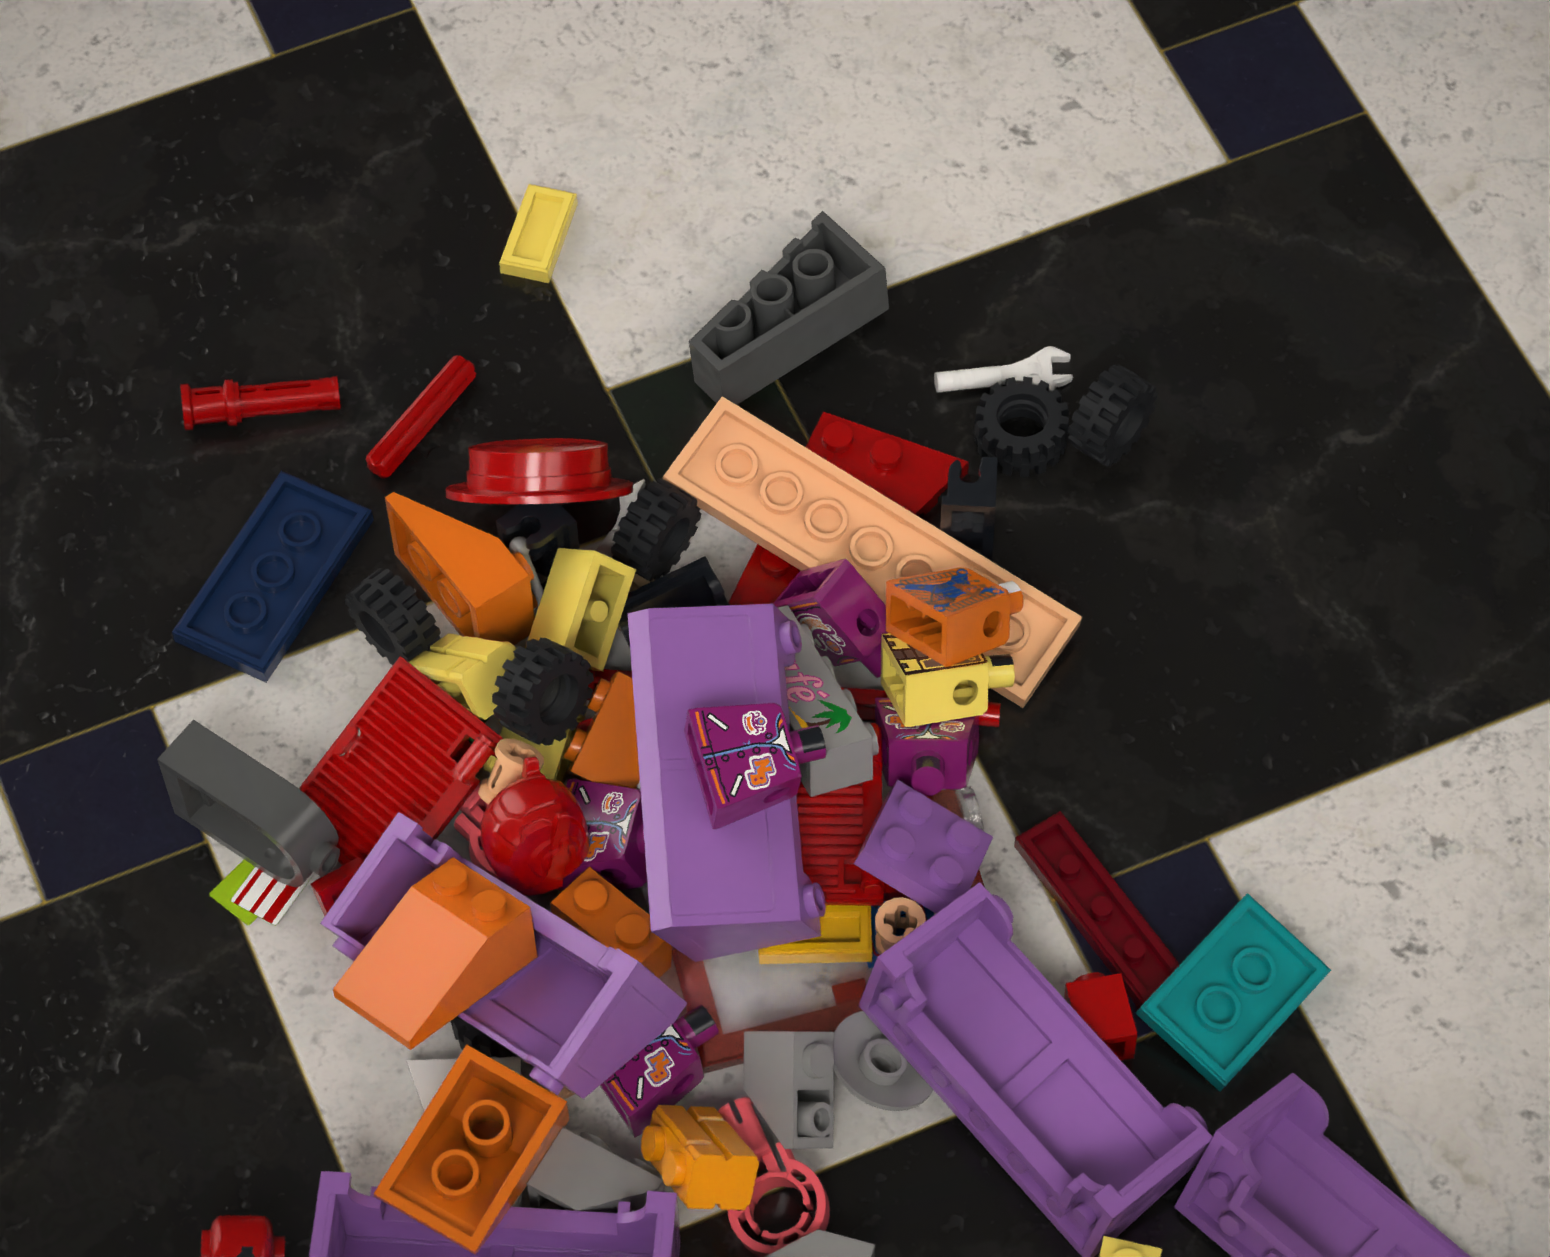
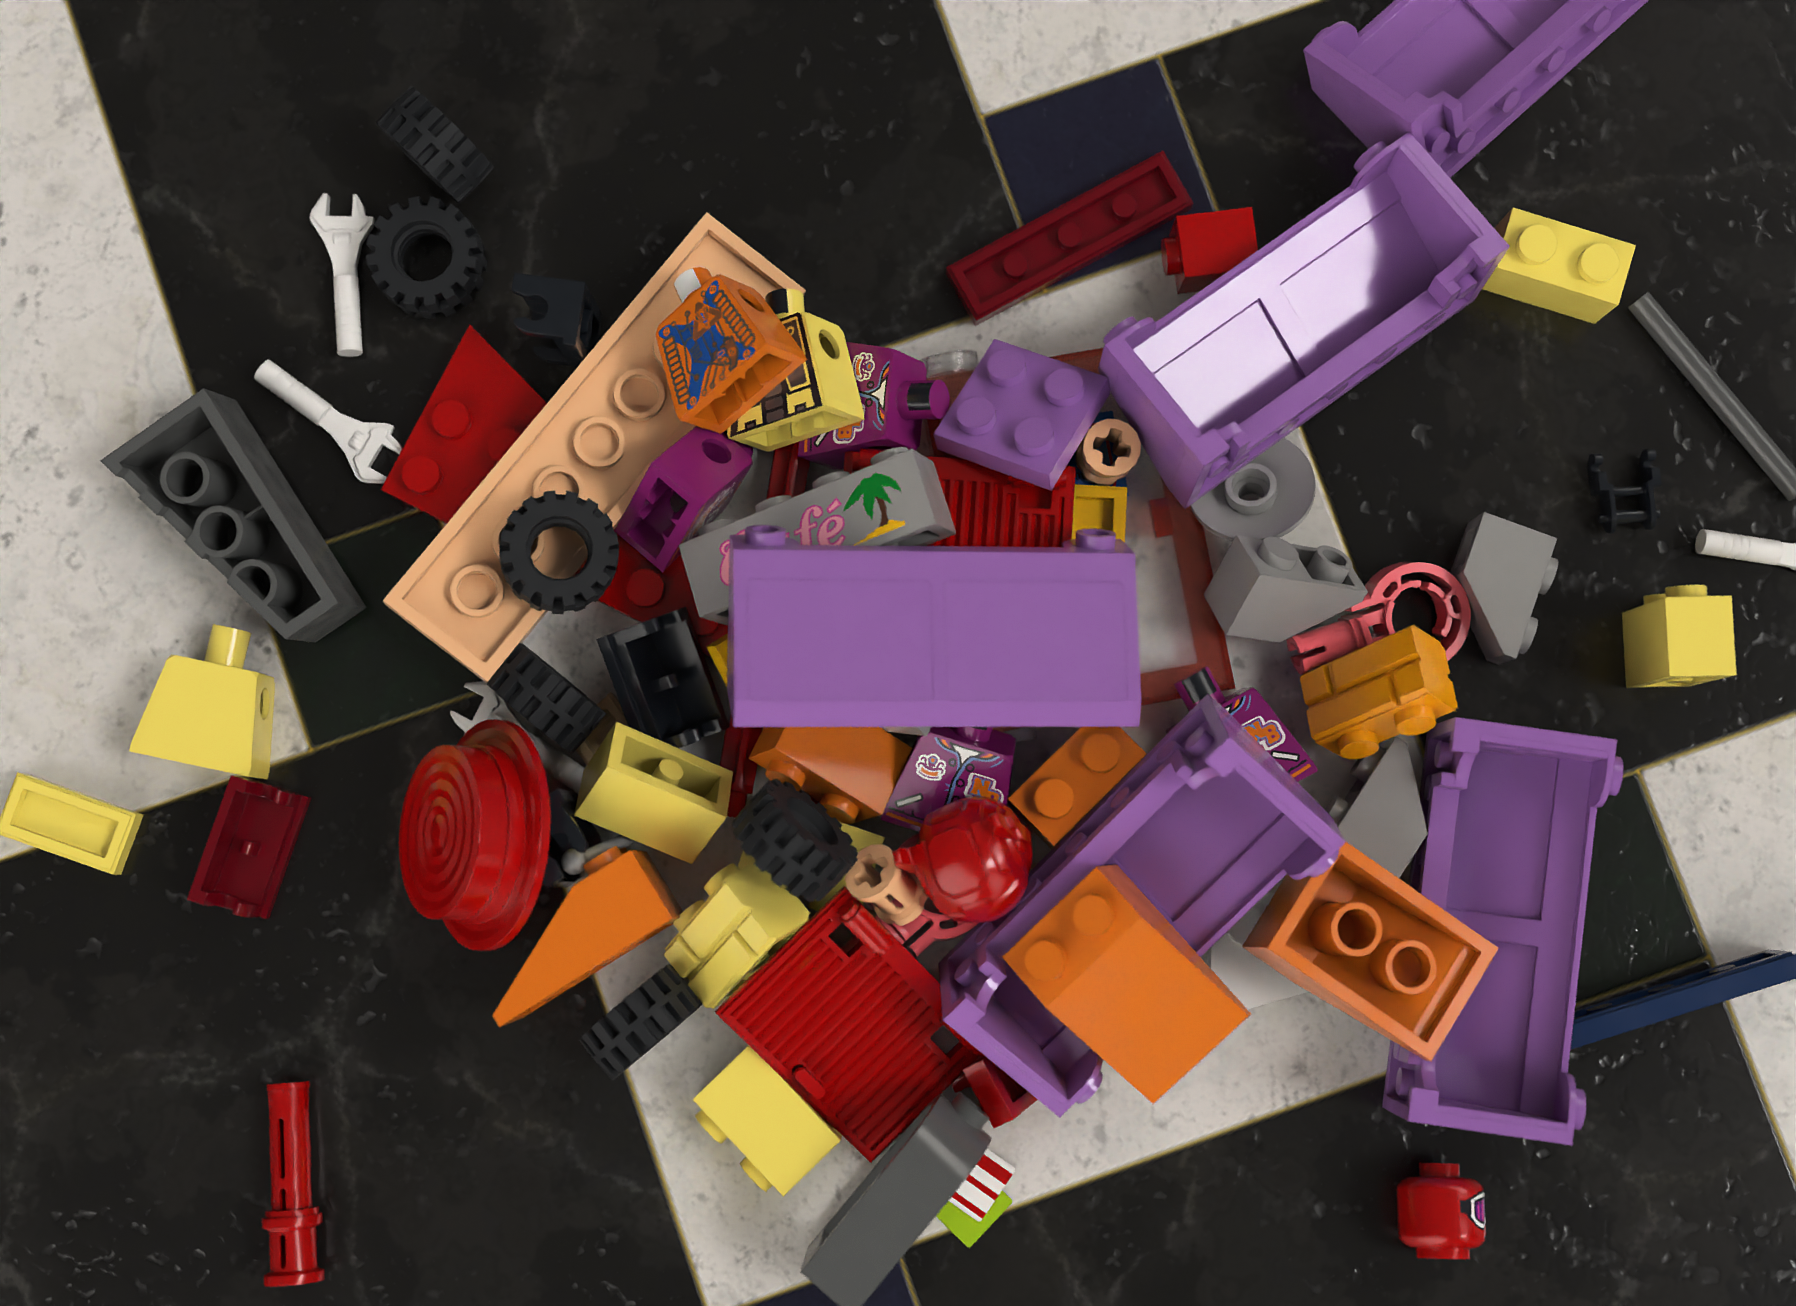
camera: 85 degrees left, 25 degrees up
dark blue tile [172,471,374,683] -> none
red axle [365,355,476,478] -> none
magenta torso [684,703,826,829] -> none
teal tile [1135,893,1331,1092] -> none
none -> light yellow torso [129,624,275,779]
none -> dark red hinge [187,775,311,919]
none -> white piece [254,359,403,484]
none -> black tyre [499,490,619,614]
none -> light yellow brick [692,1045,842,1197]

